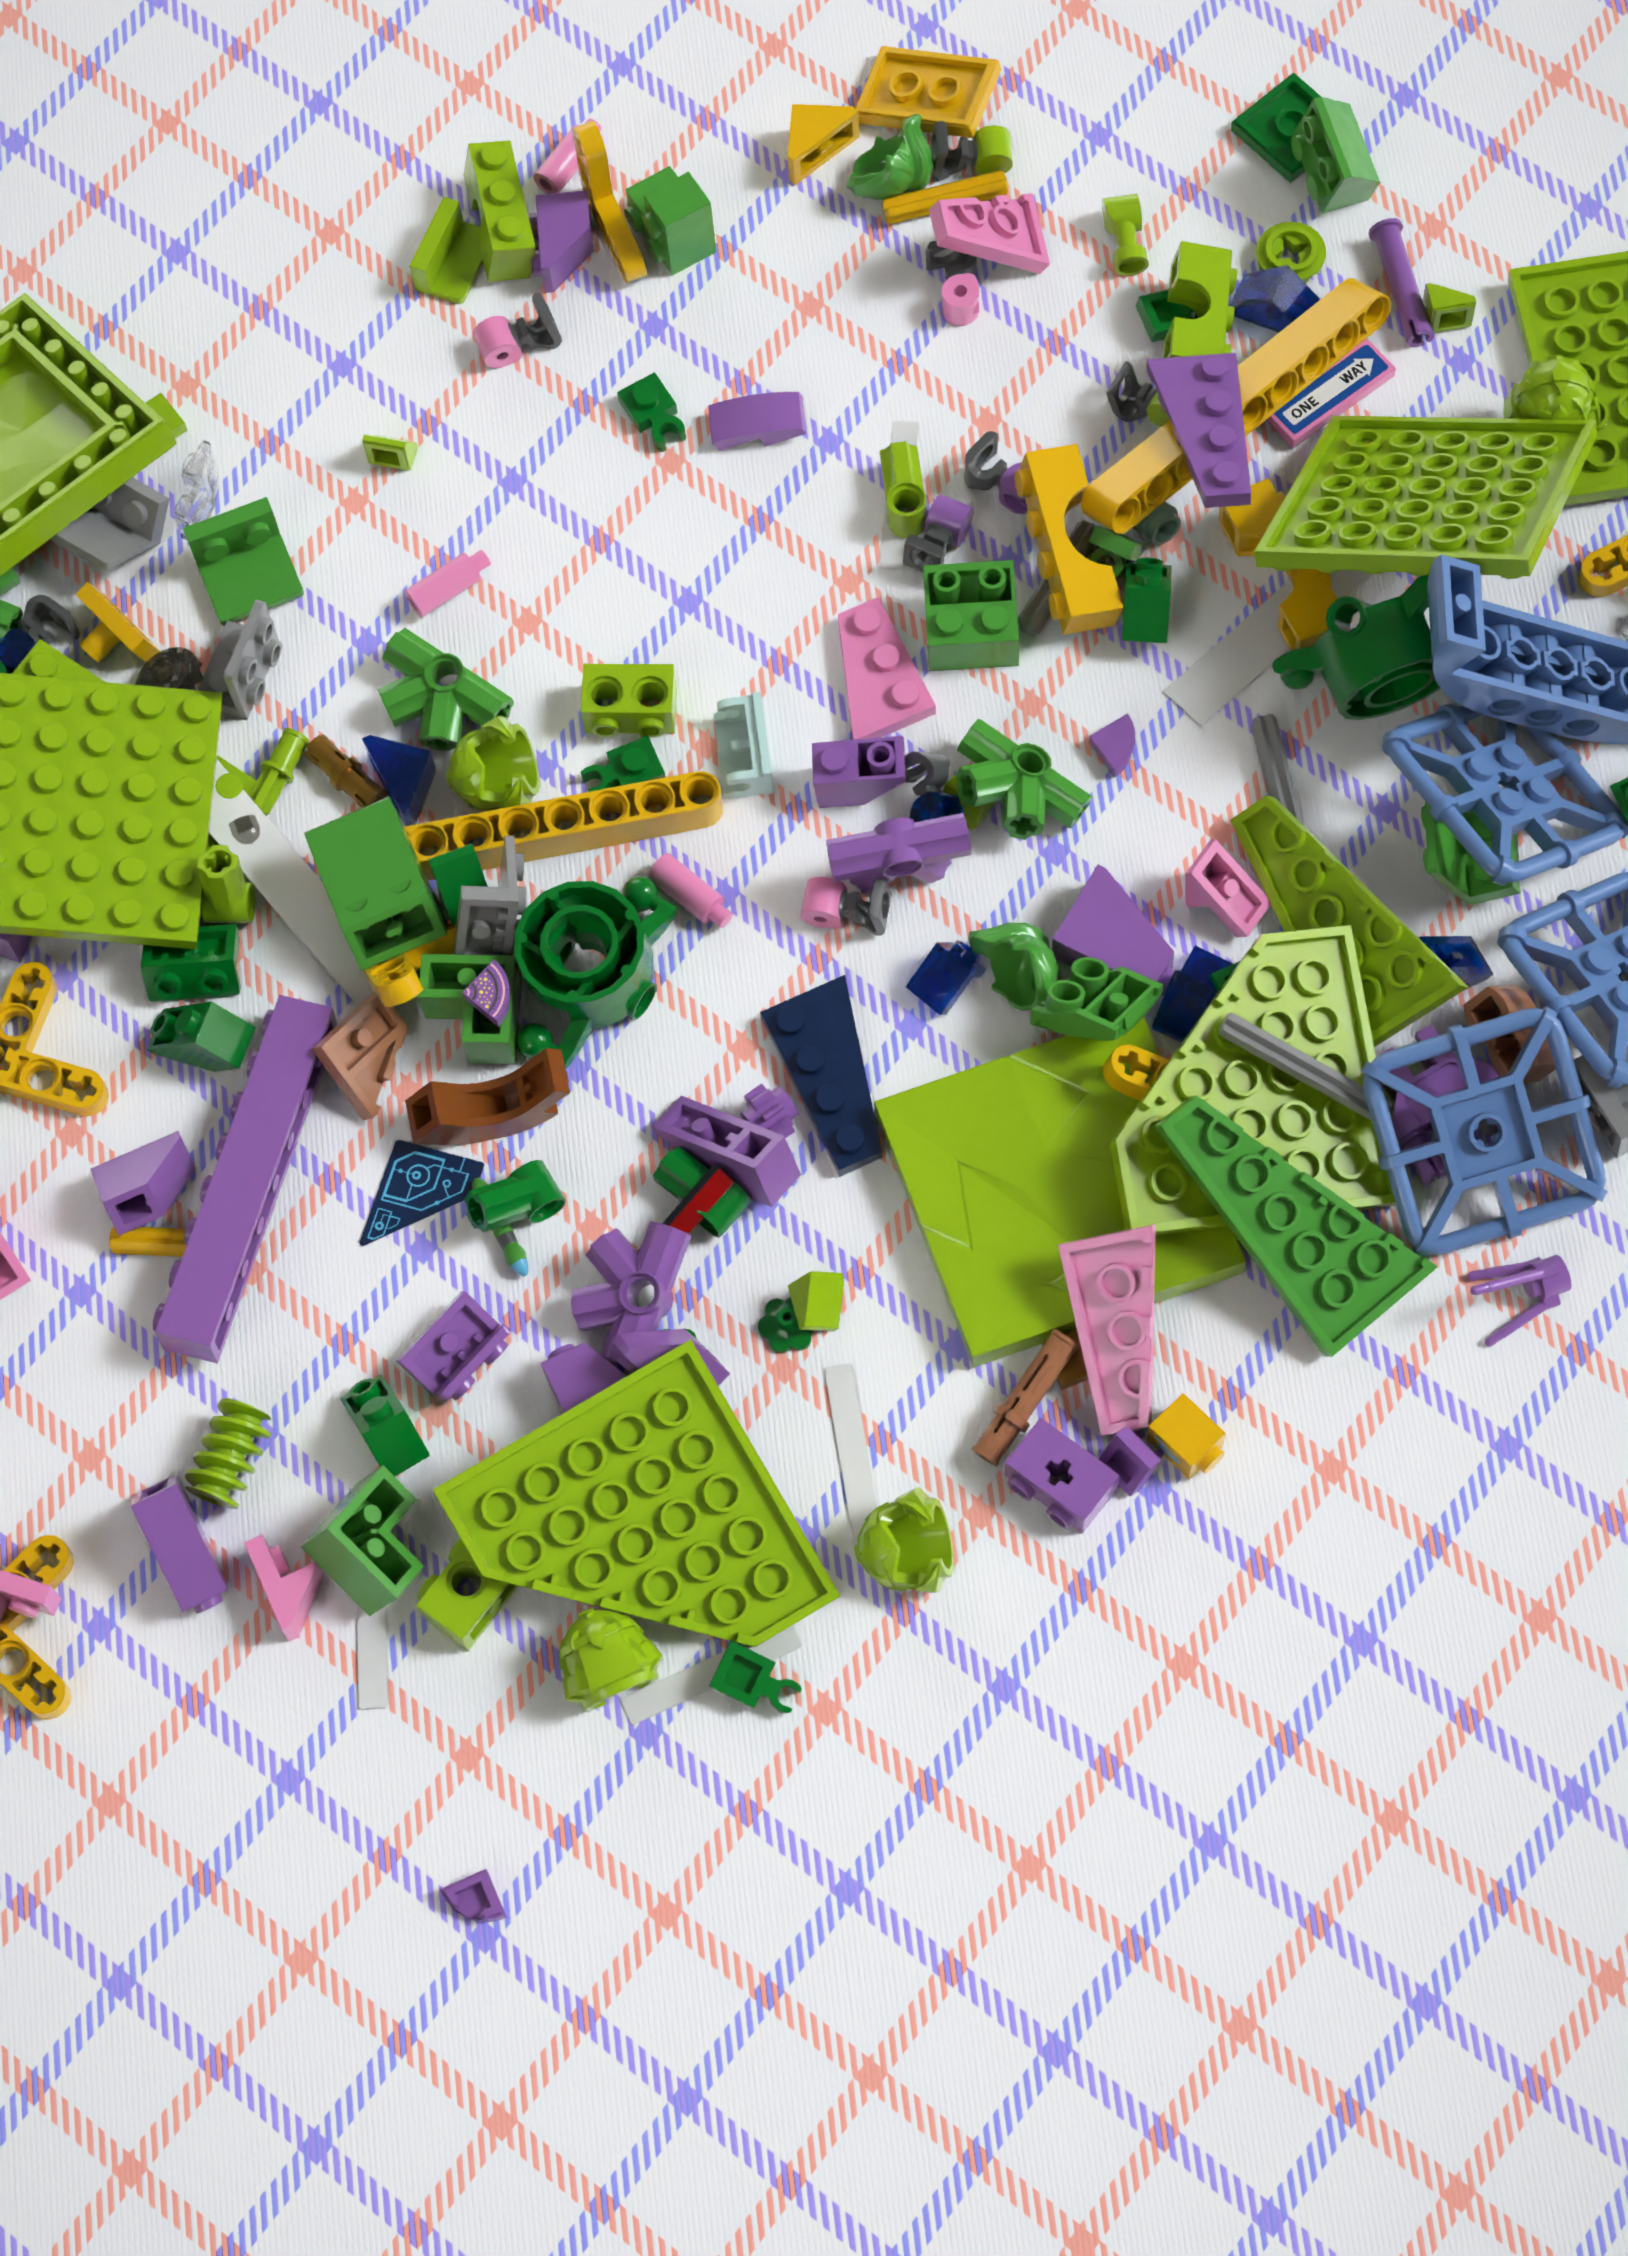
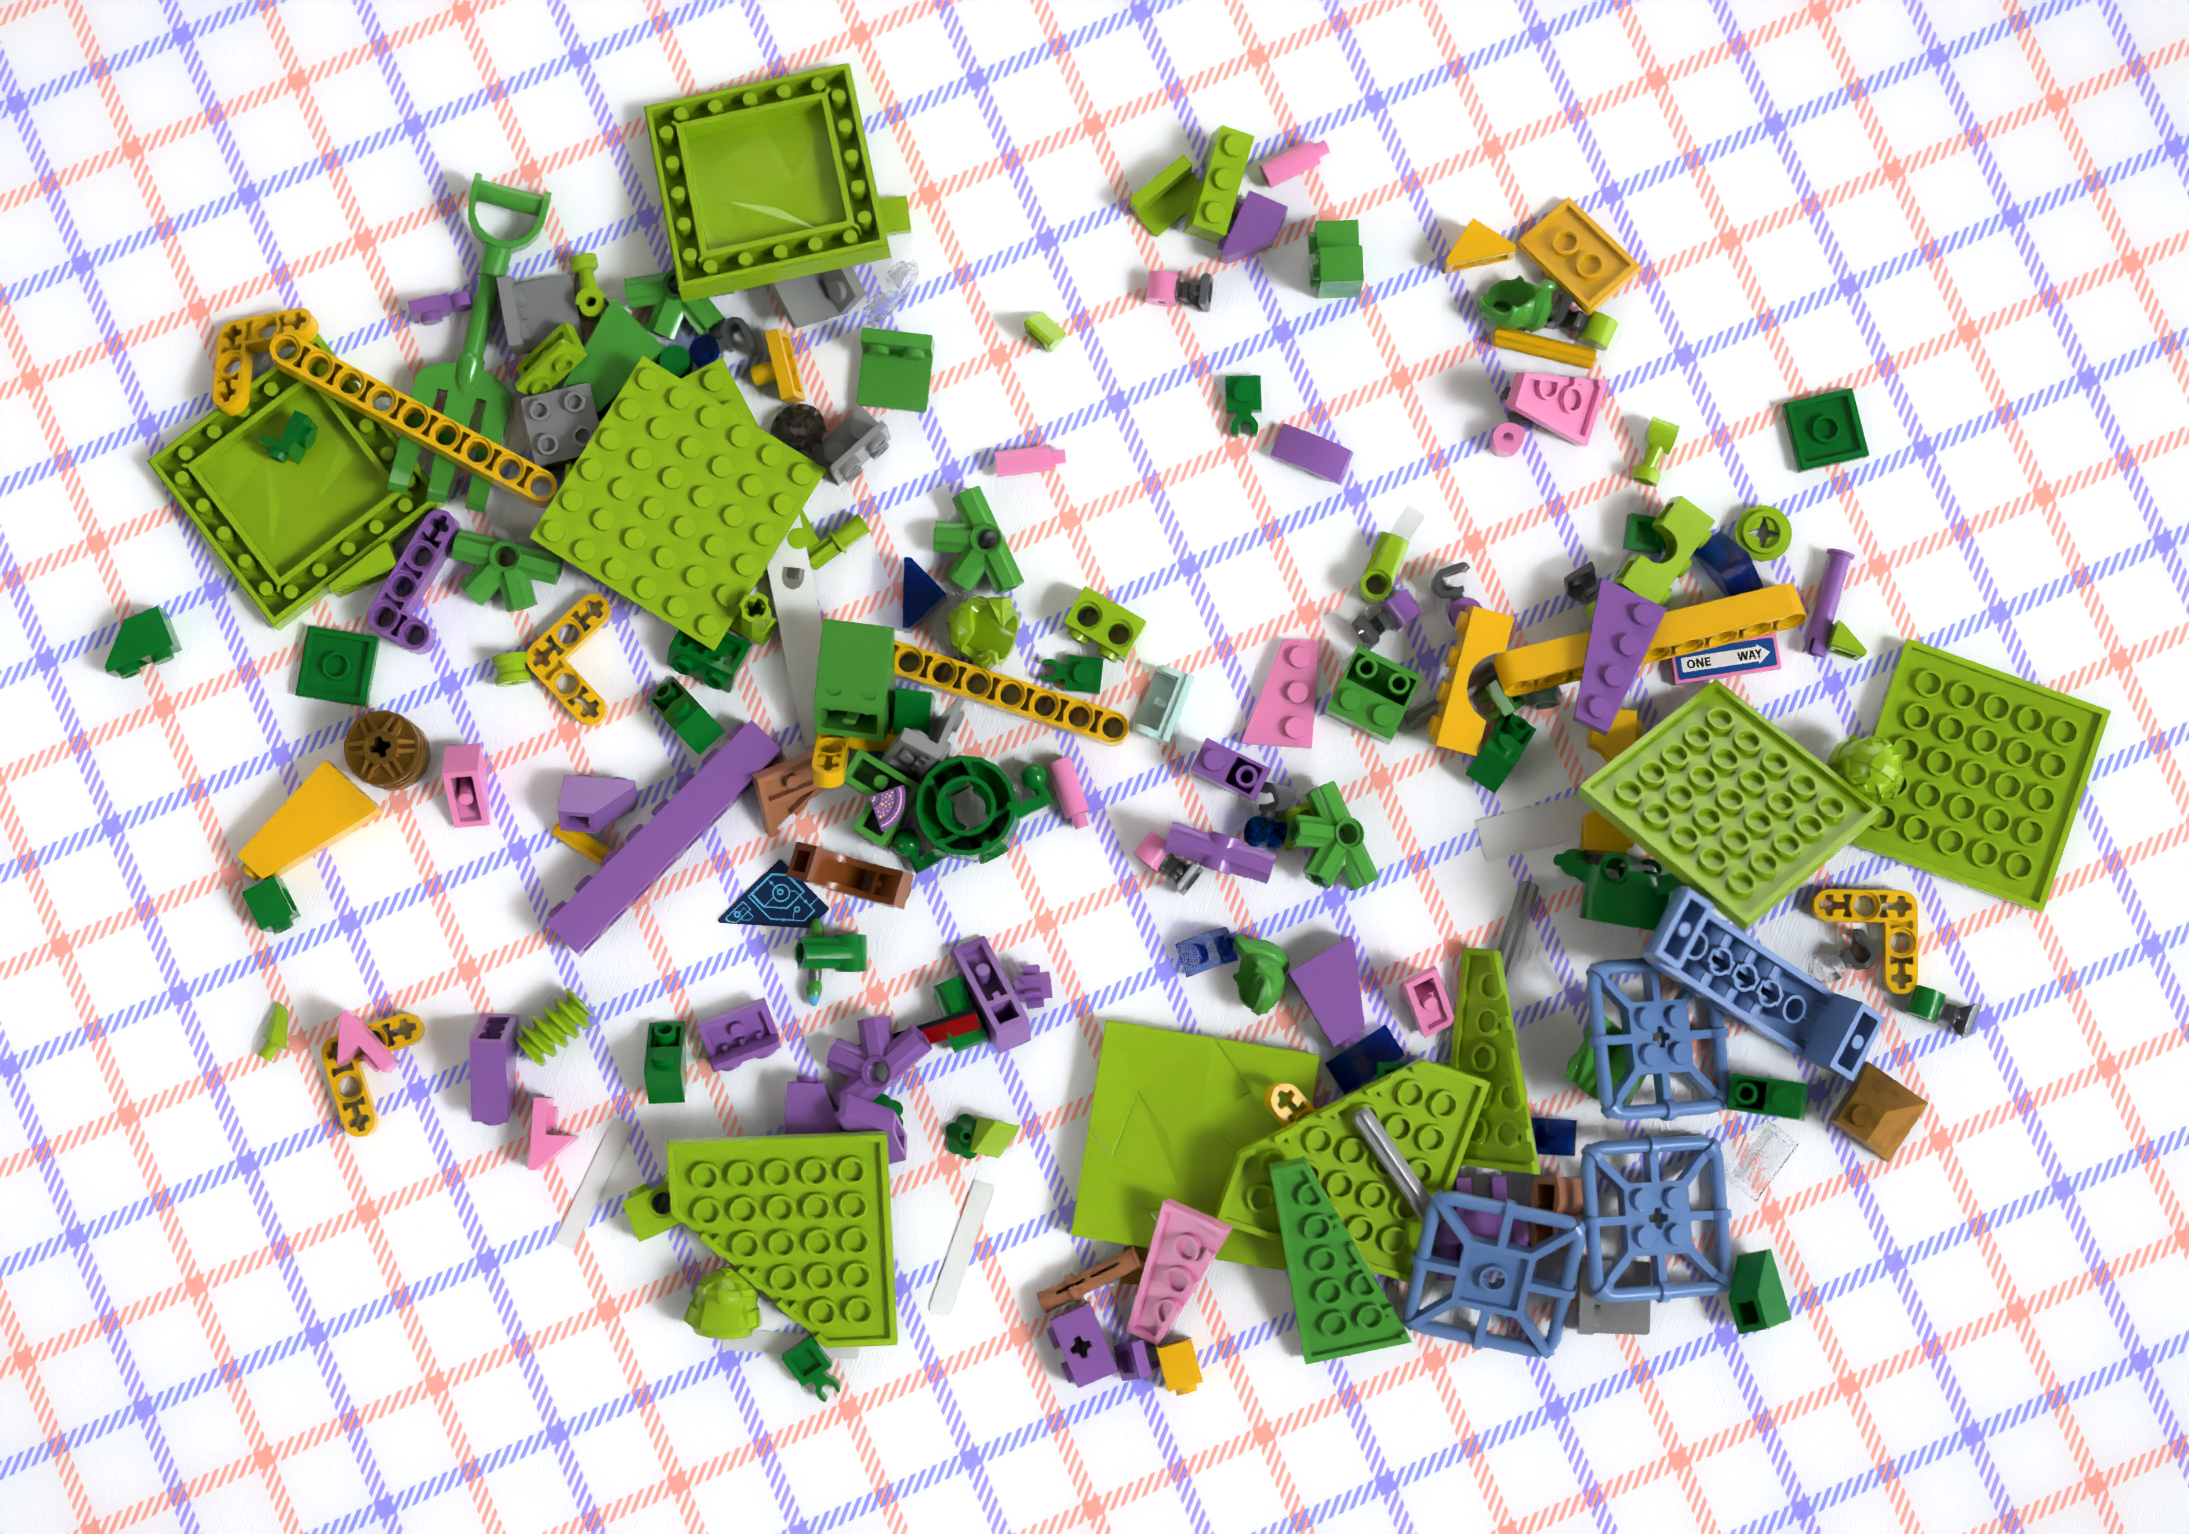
camera: 25 degrees right, 15 degrees up
bright green brick [300,1465,424,1616] -> none
pearl gold pin [304,734,388,808] -> none
medium lavender tile [439,1869,507,1922] -> none
yellow beam [572,120,647,283] -> none
dark blue wing [760,975,882,1177] -> none
lime helmet [854,1487,954,1593] -> none
bright green slope [1030,957,1163,1041] -> none
medium lavender tile [1089,713,1135,777] -> none
bright green slope [1291,97,1381,214] -> none
medium lavender plant [1467,1254,1572,1347] -> none

